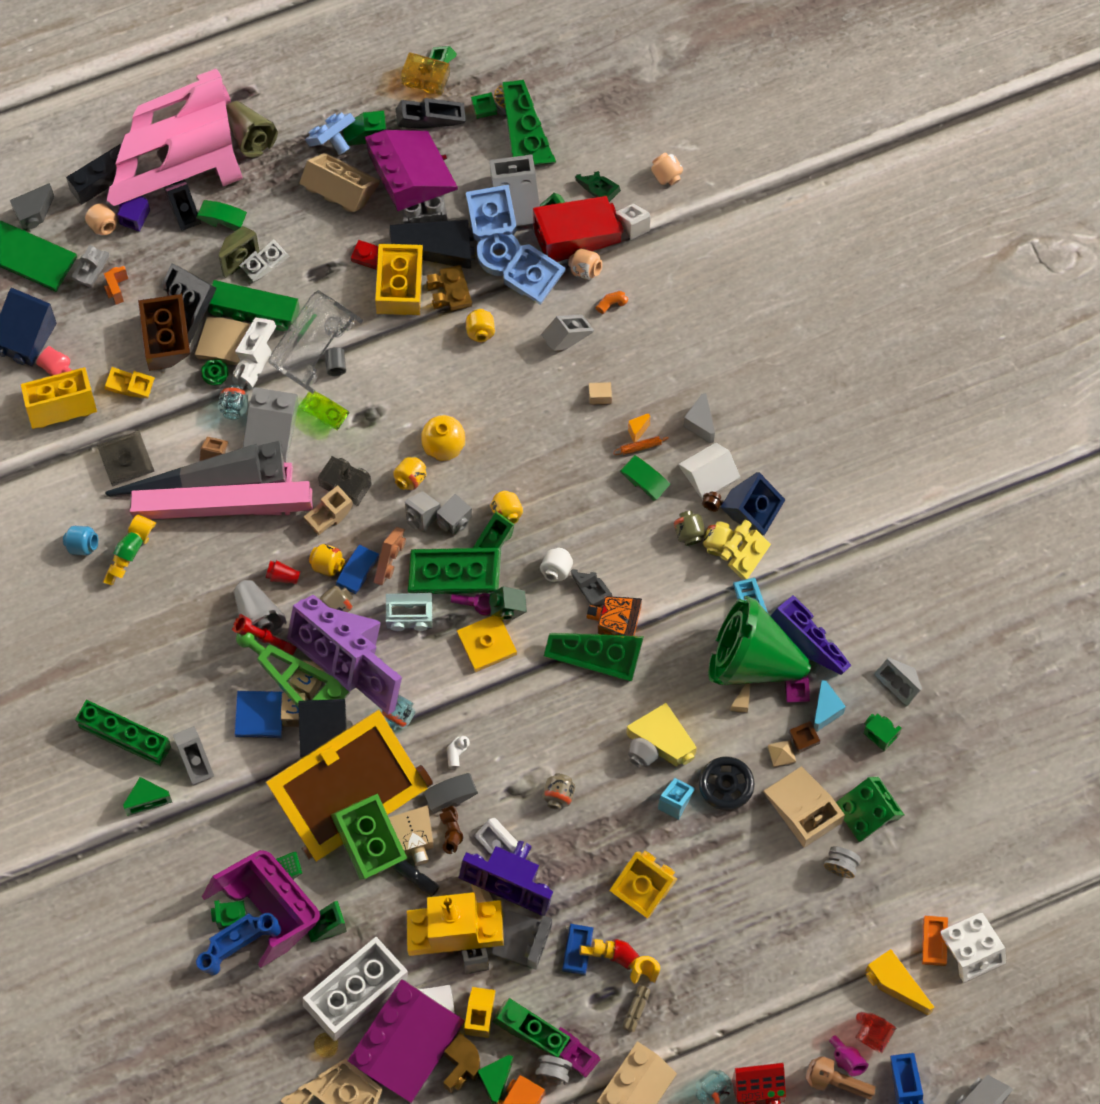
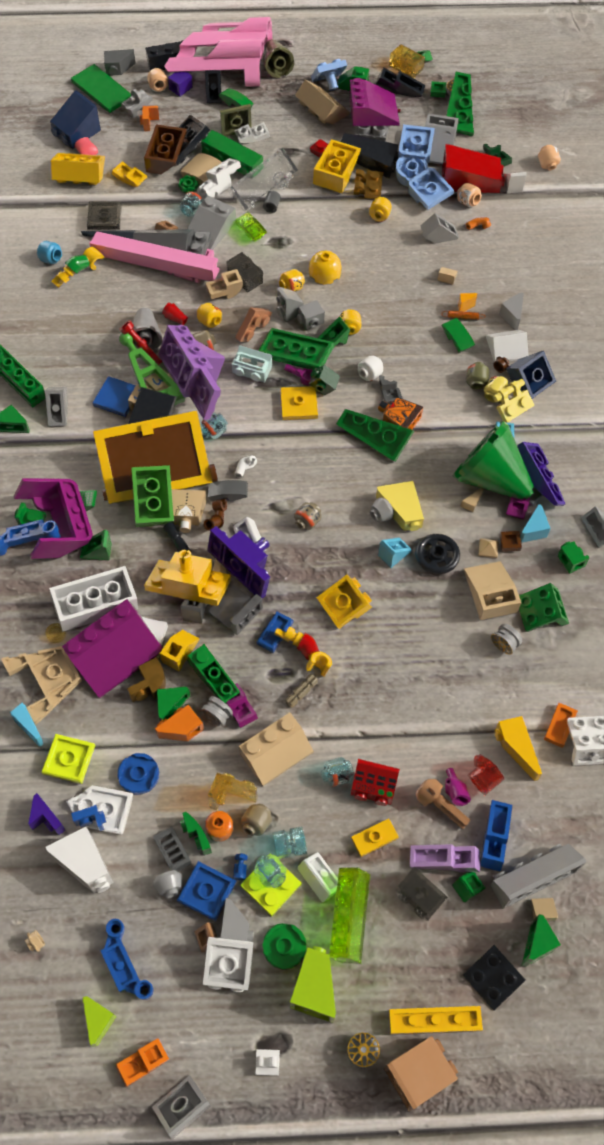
camera: 20 degrees right, 5 degrees down
blue slope [336,545,379,594] -> none

